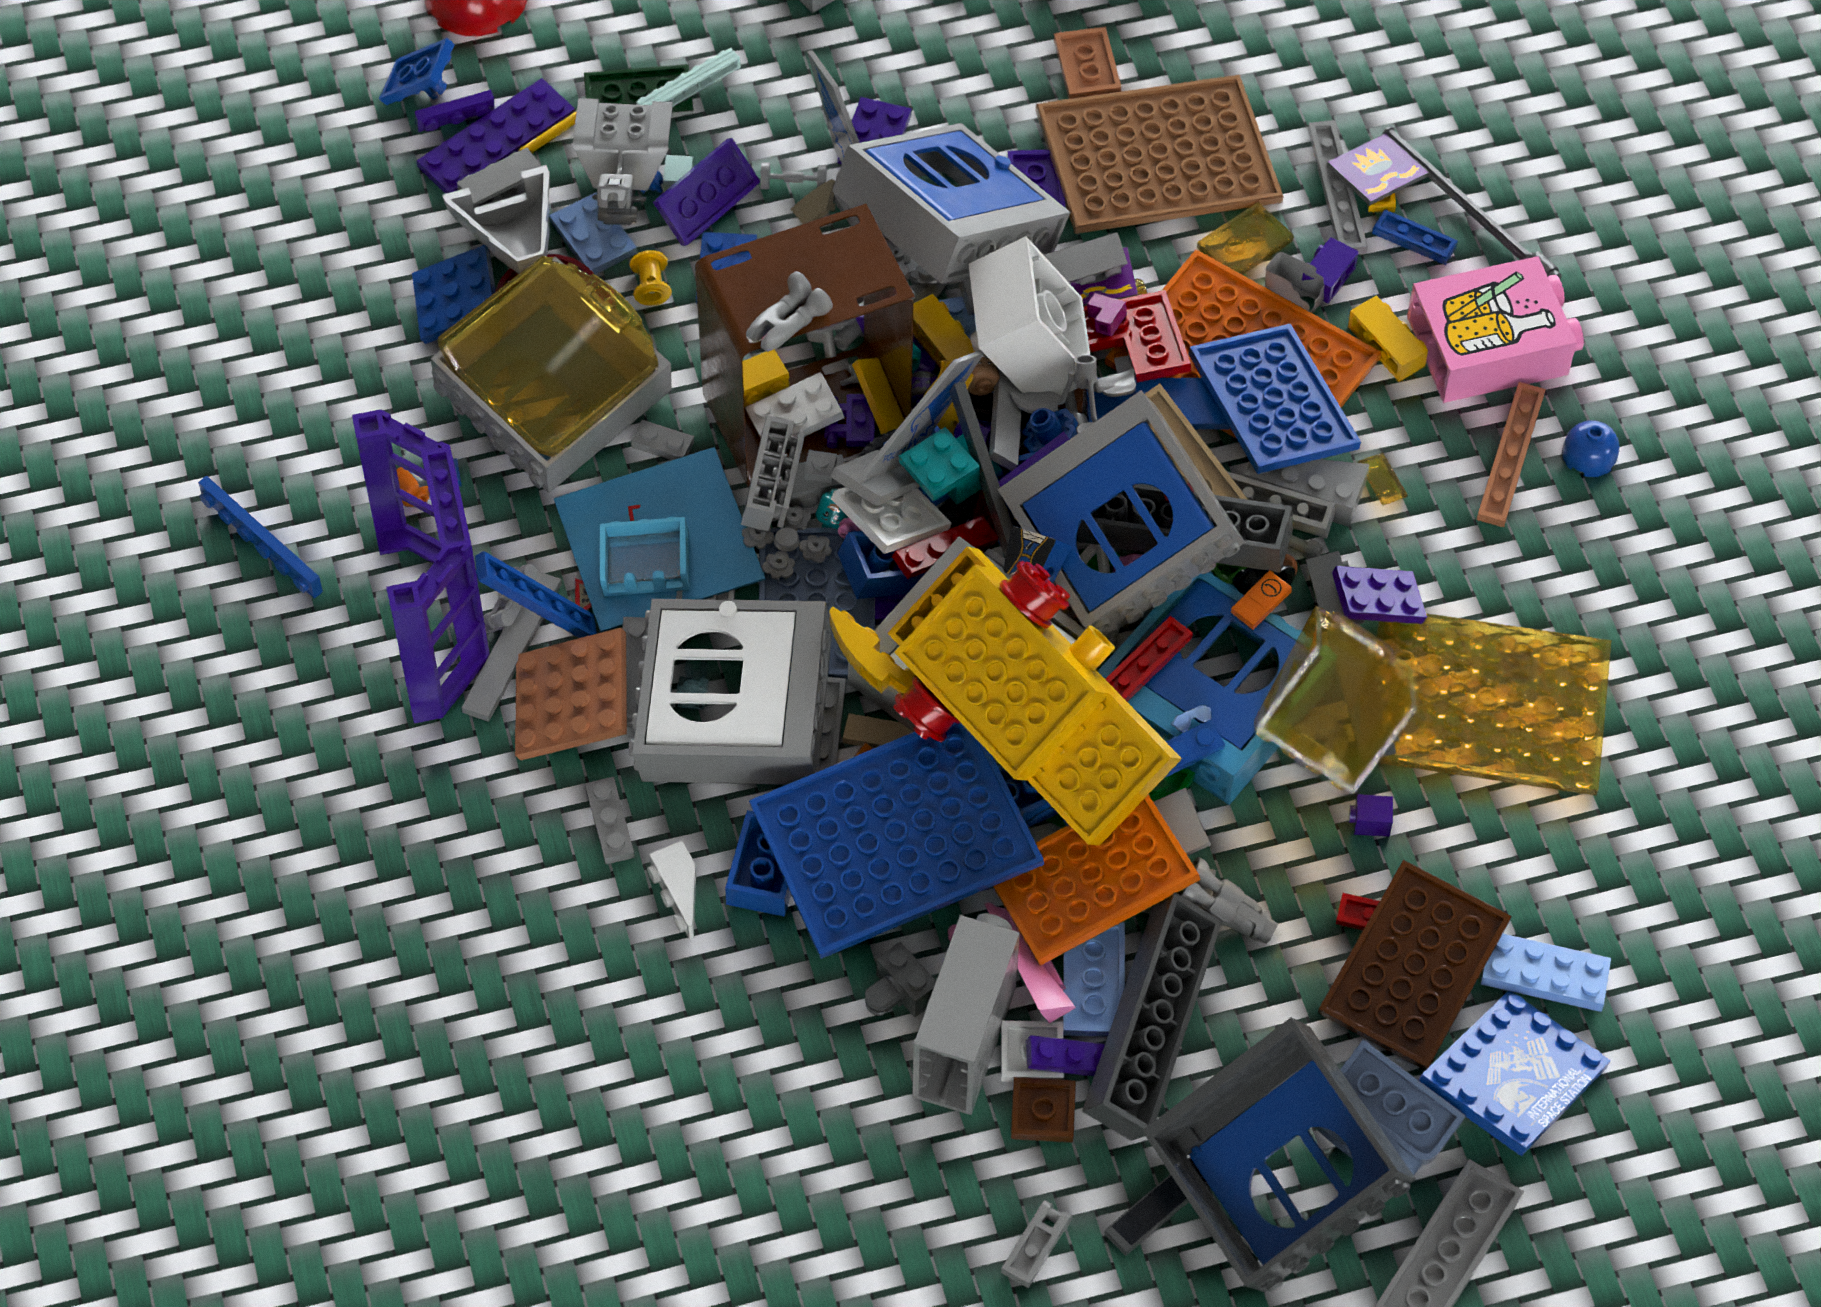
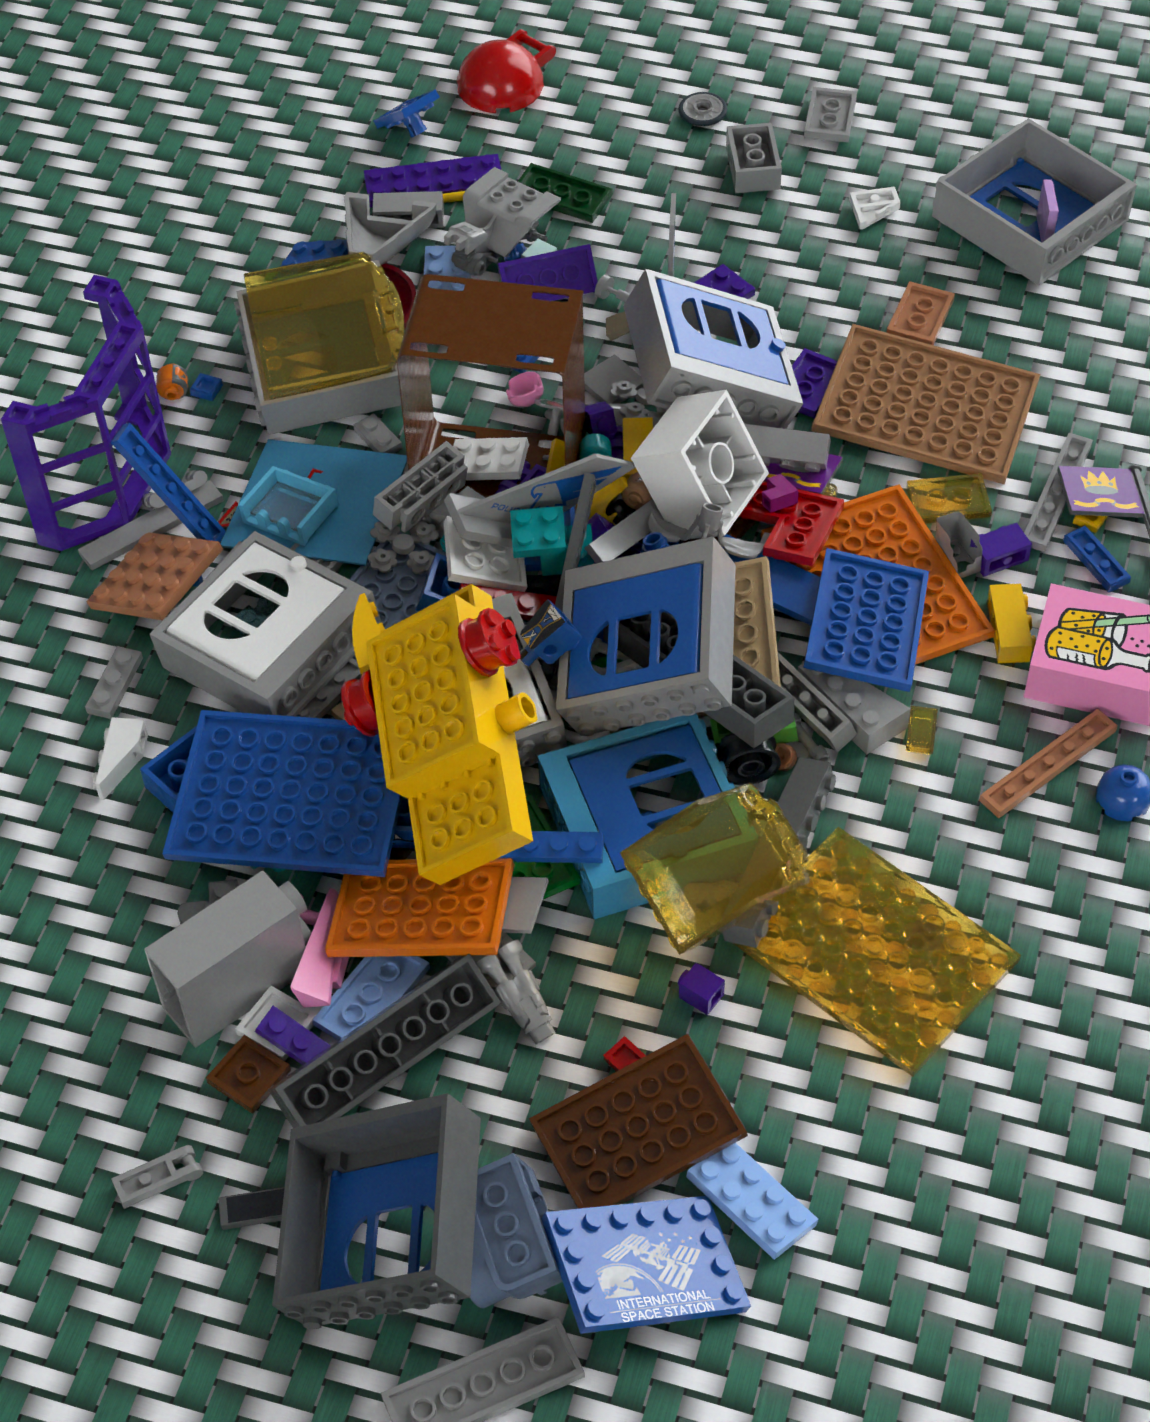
camera: 35 degrees right, 5 degrees down
blue plate [198,476,323,599] -> none
dark purple plate [414,90,495,132] -> none
light aqua piece [636,47,740,106] -> none
yellow brick [742,349,789,407] -> none
light grey piece [746,271,833,352] -> none
red plate [1105,616,1193,702] -> none
light blue piece [1171,705,1211,732] -> none
orange tile [1231,570,1292,630] -> none
plate [1332,566,1427,624] -> none

